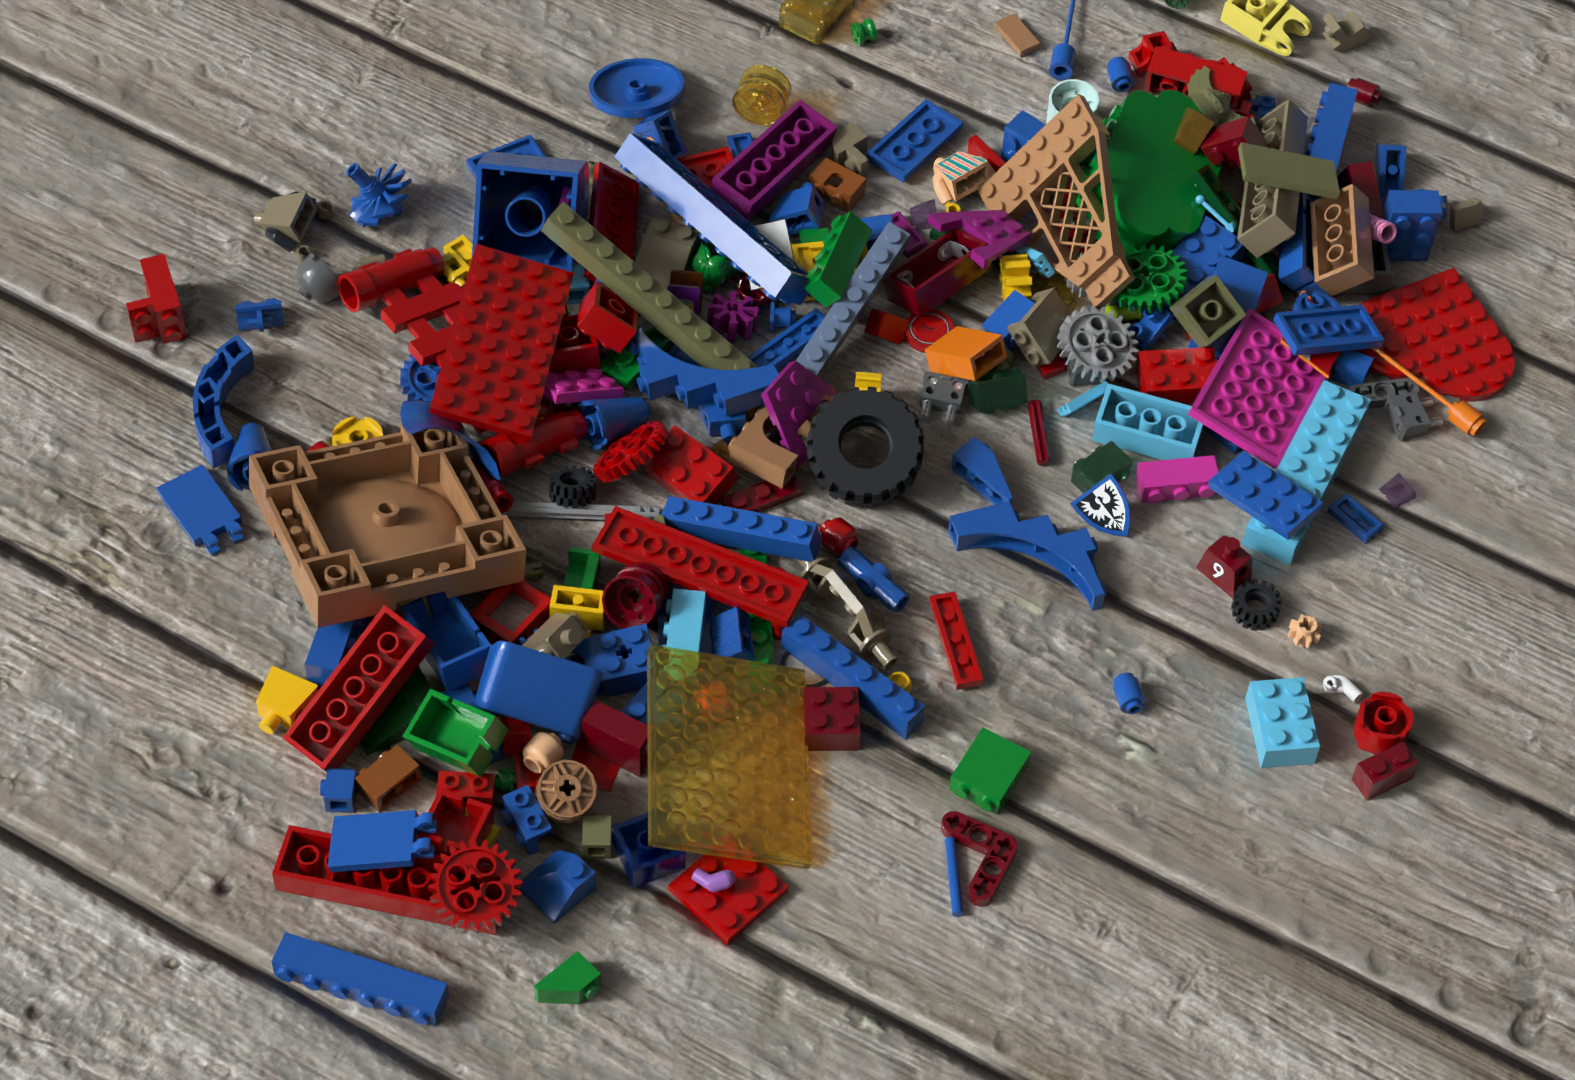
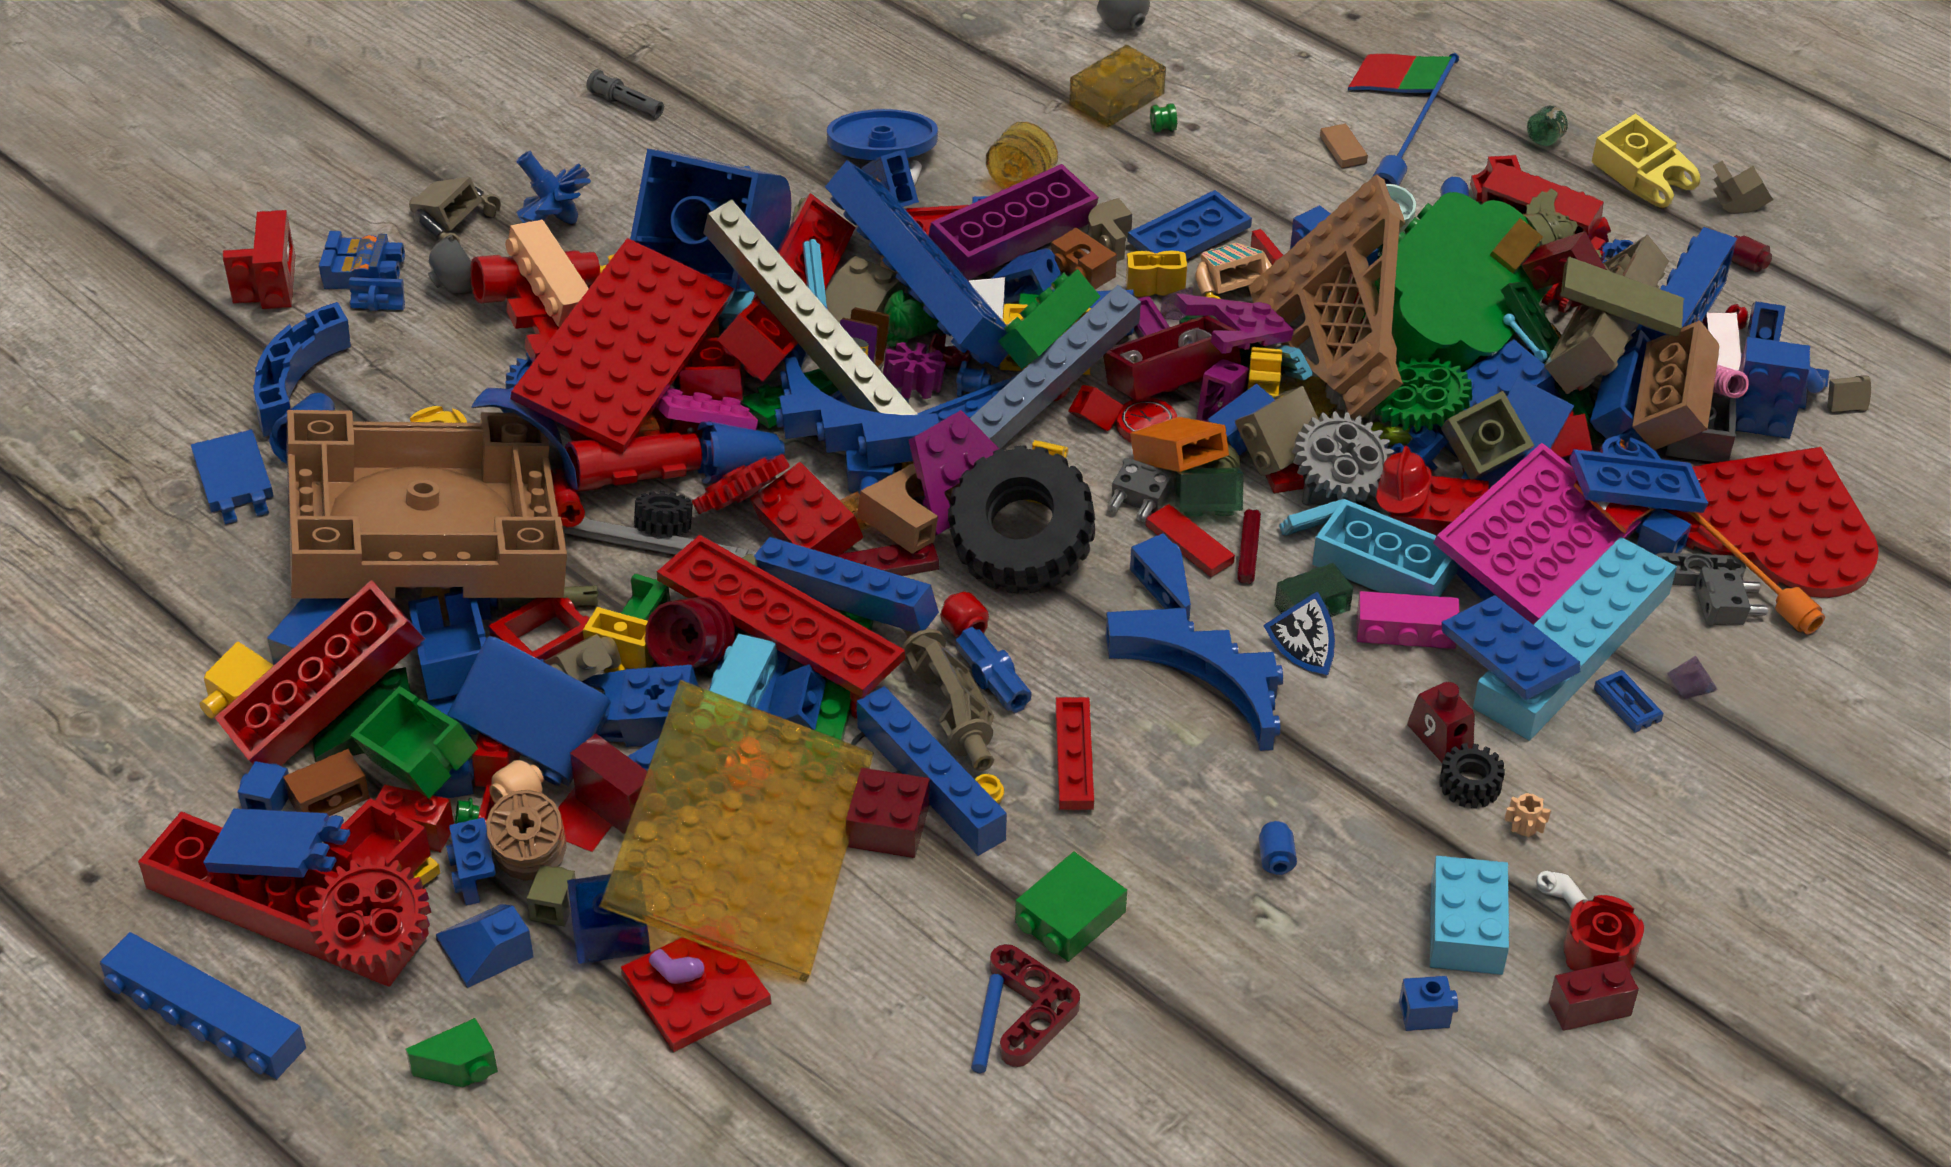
camera: 15 degrees right, 10 degrees down
none -> blue hips [318,231,405,289]
none -> light nougat brick [505,220,589,327]
none -> dark grey pin [586,69,664,118]
none -> medium azure axle [802,239,827,307]
none -> yellow brick [1125,251,1187,298]
none -> red tile [1145,504,1235,577]
none -> magenta torso [1196,359,1250,422]
none -> red piece [1377,446,1432,514]
none -> blue brick [1399,976,1458,1031]
none -> red hinge [1725,304,1749,330]

